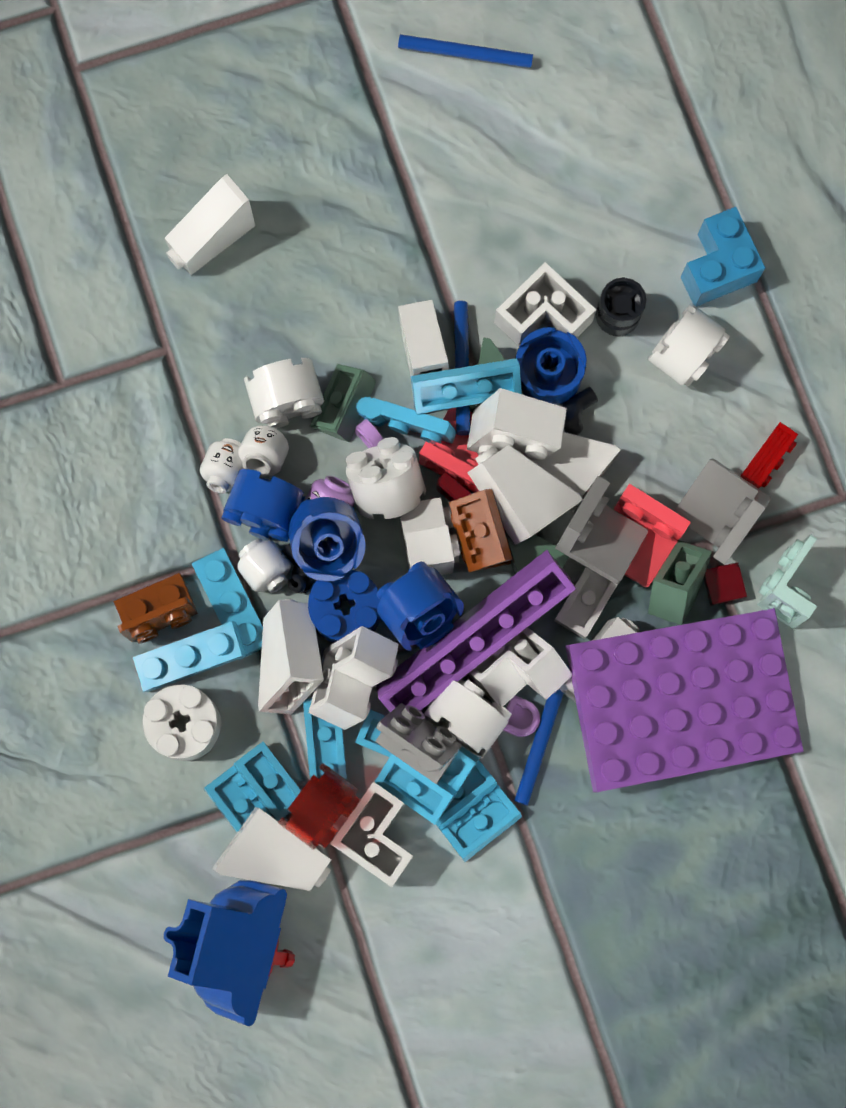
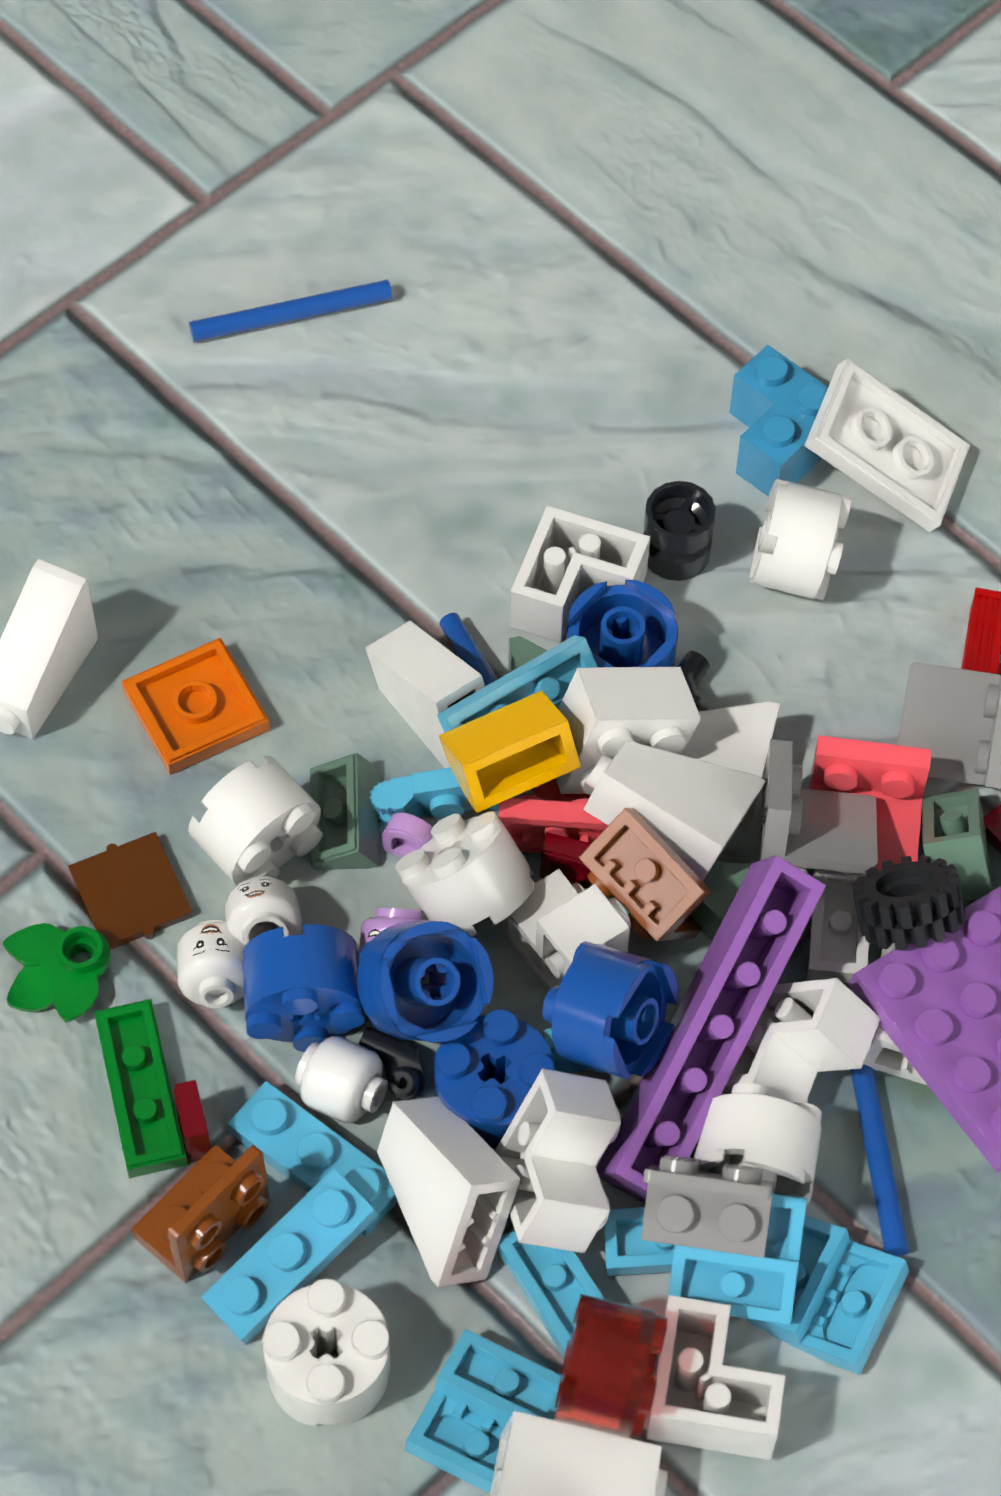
camera: 25 degrees left, 20 degrees down
lavender tile [503,695,540,737] -> none
none -> green plate [3,923,111,1023]
none -> reddish brown piece [68,832,193,950]
none -> green tile [94,999,188,1178]
none -> orange tile [121,637,270,775]
none -> dark red tile [173,1079,211,1162]
none -> yellow brick [438,691,581,813]
none -> white tile [804,358,970,532]
none -> black tyre [852,856,965,950]

